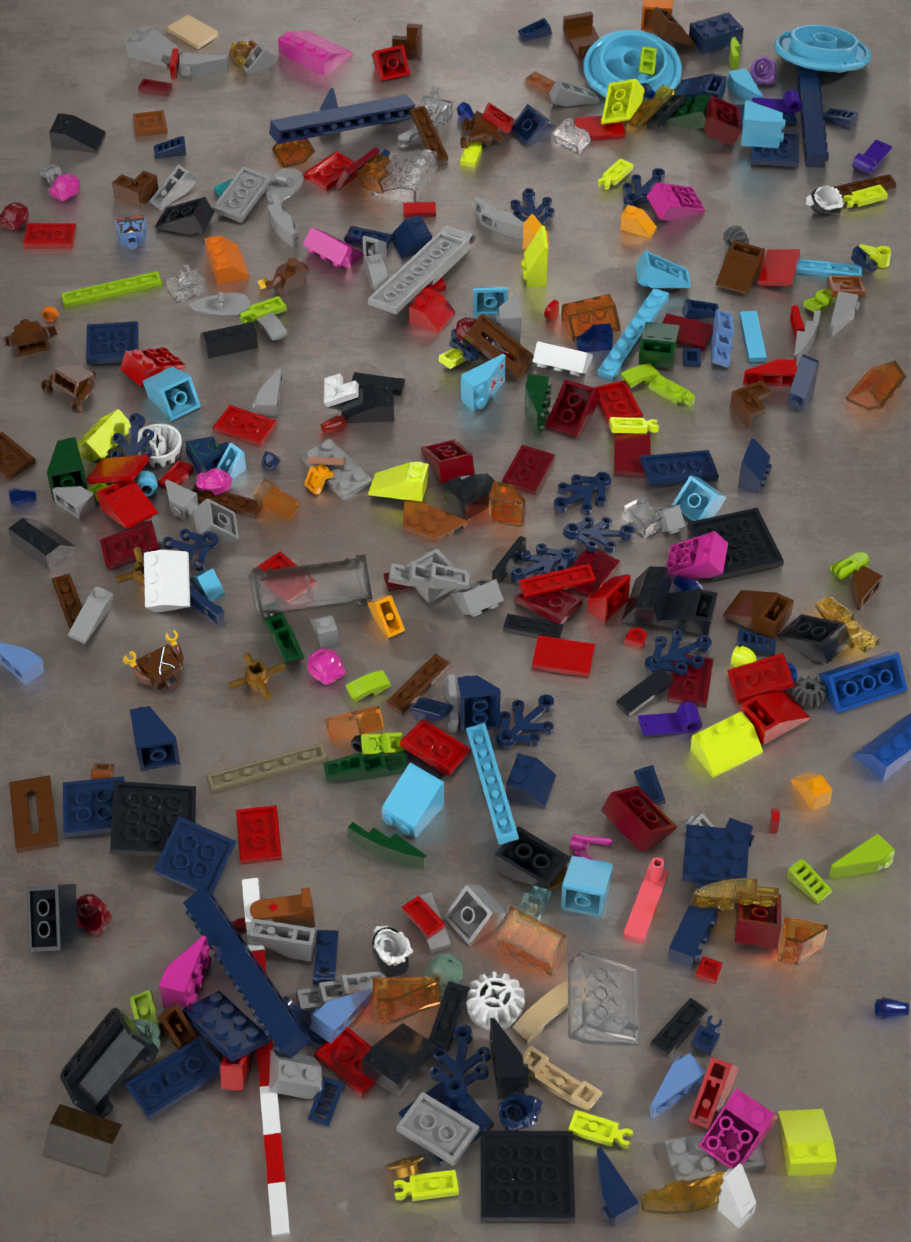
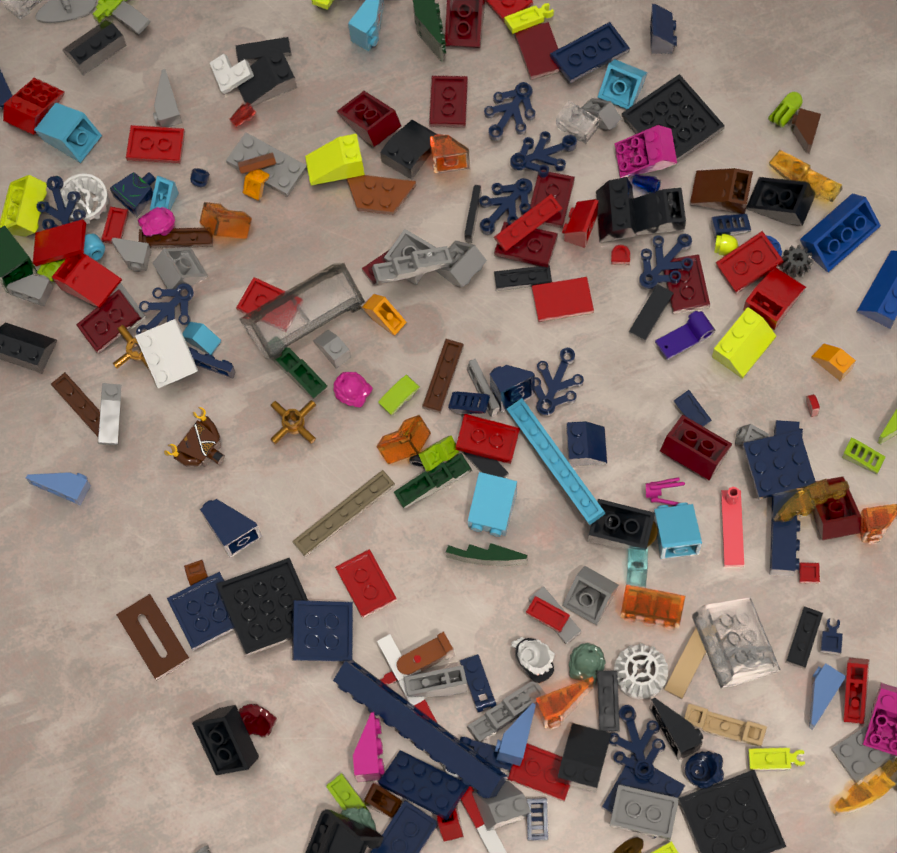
camera: 15 degrees left, 20 degrees up
dark blue slope [596,1147,639,1227] -> none

